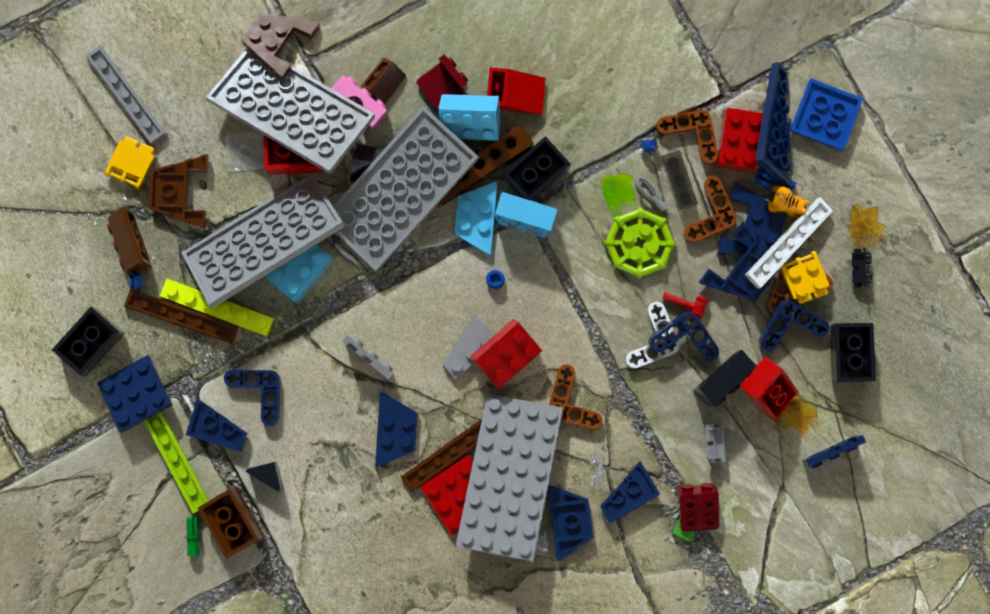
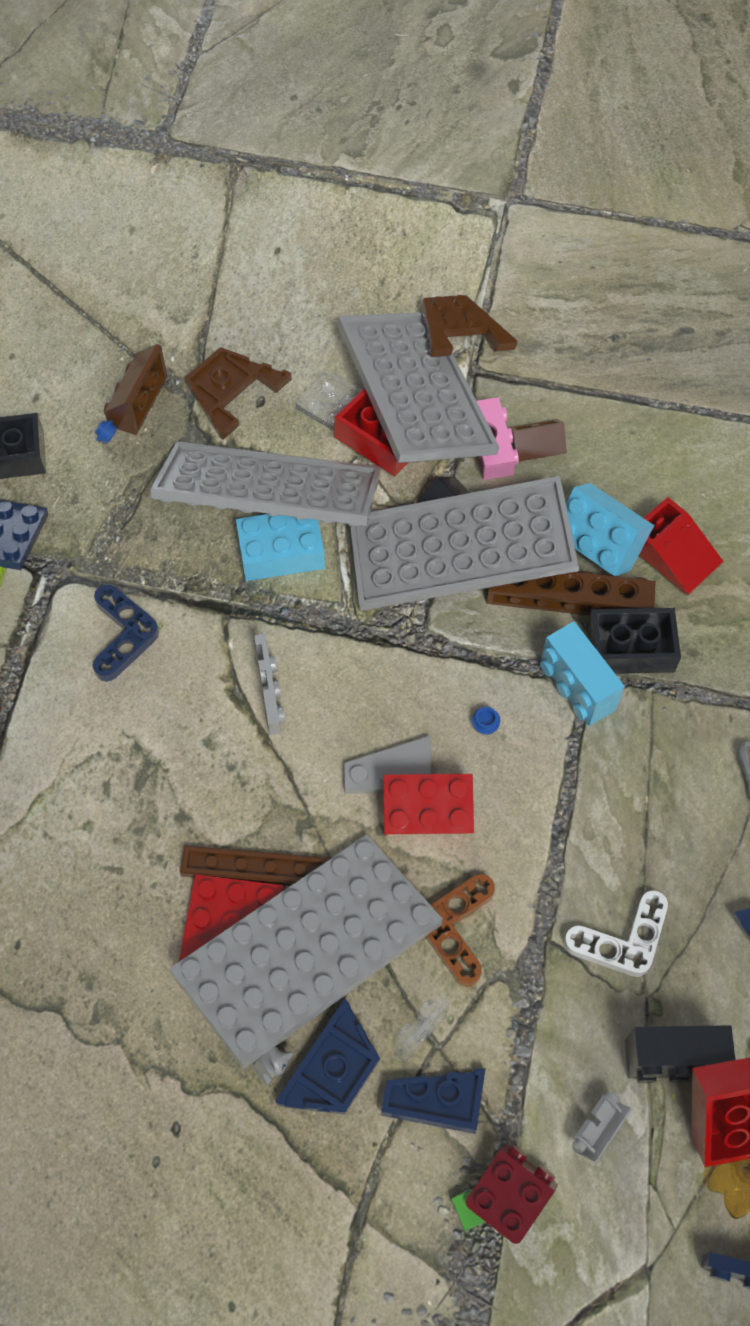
camera: 40 degrees right, 20 degrees down
light grey tile [86,45,167,146] -> none
yellow plate [104,136,155,190] -> none
reddish brown tile [124,289,239,344] -> none
neon yellow plate [160,279,274,337] -> none
dark blue wing [186,398,248,452] -> none
black slope [246,462,283,492] -> none
dark blue wing [375,392,418,467] -> none
dark red bracket [416,54,468,110] -> none
medium azure wing [454,182,497,255] -> none
clear neon green plate [601,173,635,210] -> none
lime plate [604,207,676,279] -> none
dark blue beam [648,311,719,360] -> none
red piece [662,292,709,321] -> none

